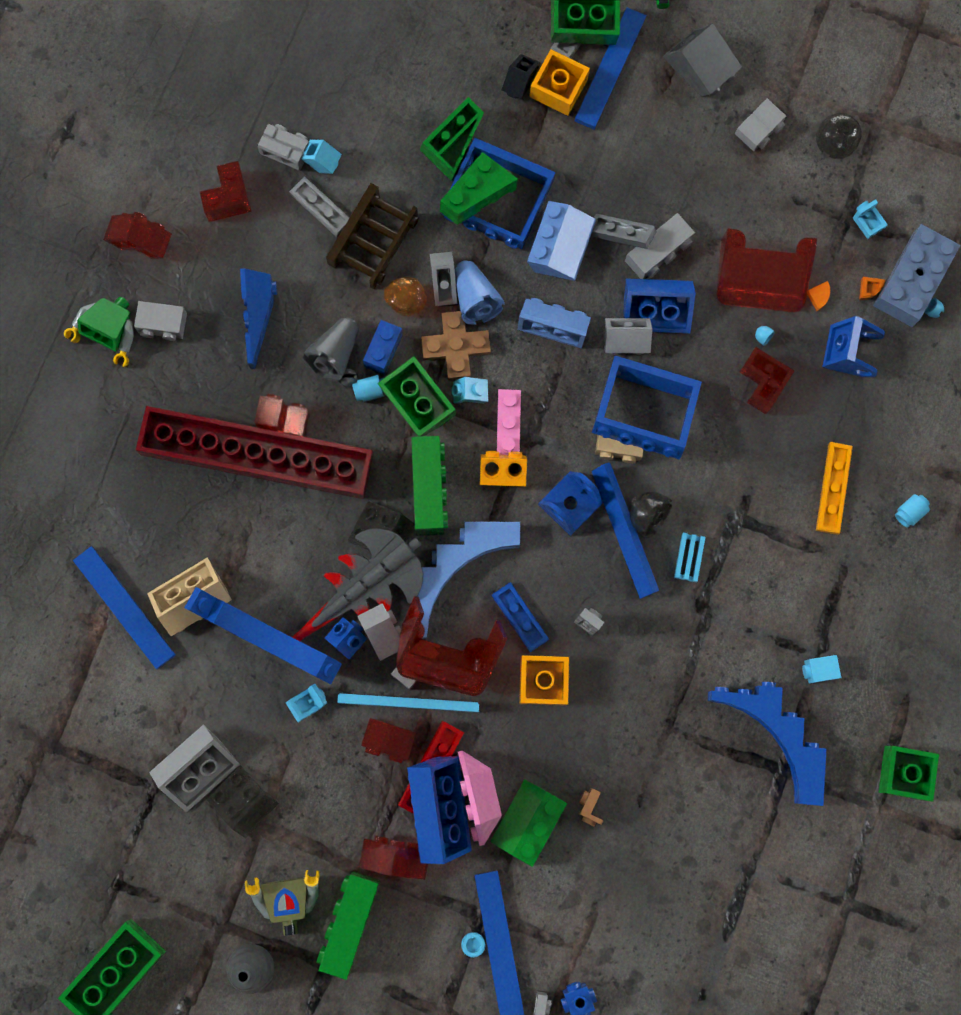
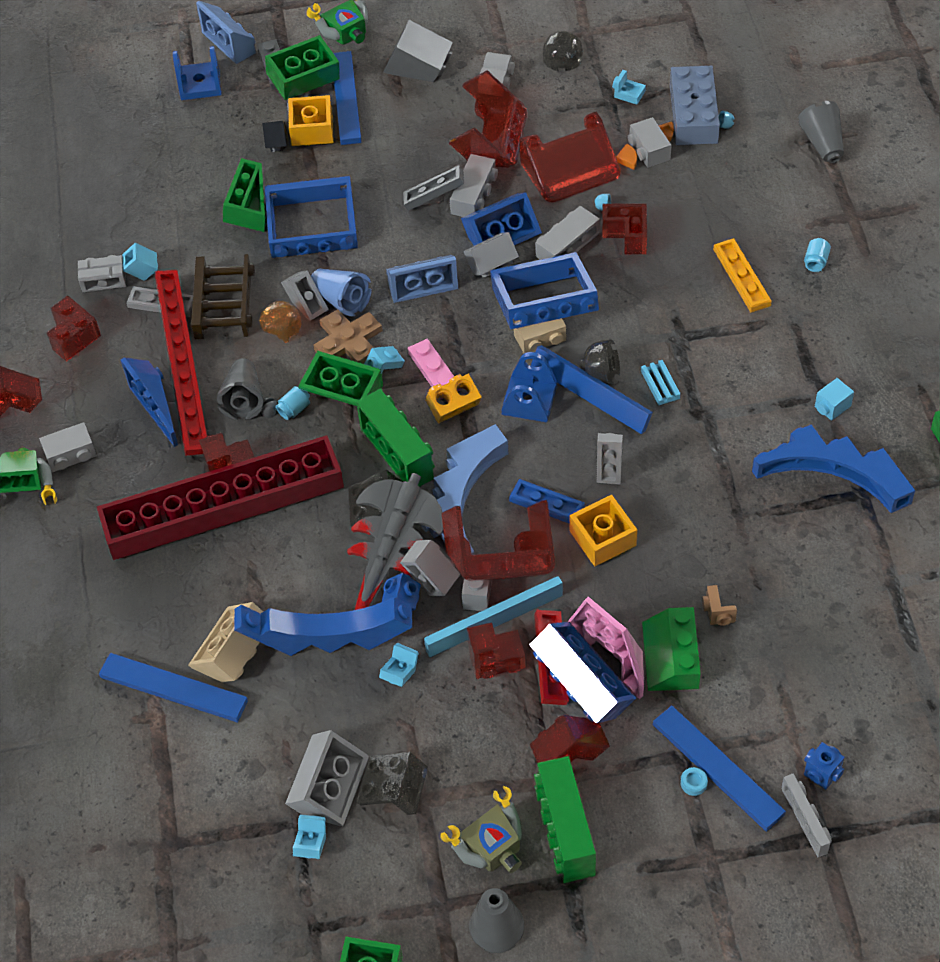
camera: 20 degrees left, 25 degrees down
blue brick [363,320,403,375] -> none
green wedge [440,152,518,225] -> none
medium blue slope [527,201,596,281] -> none
blue hose [822,316,885,377] -> none
none -> red plate [155,270,209,456]
none -> medium azure bracket [293,815,326,859]
none -> clear red windscreen [449,70,527,168]
none -> light grey brick [535,206,600,260]
none -> light grey brick [628,117,671,168]

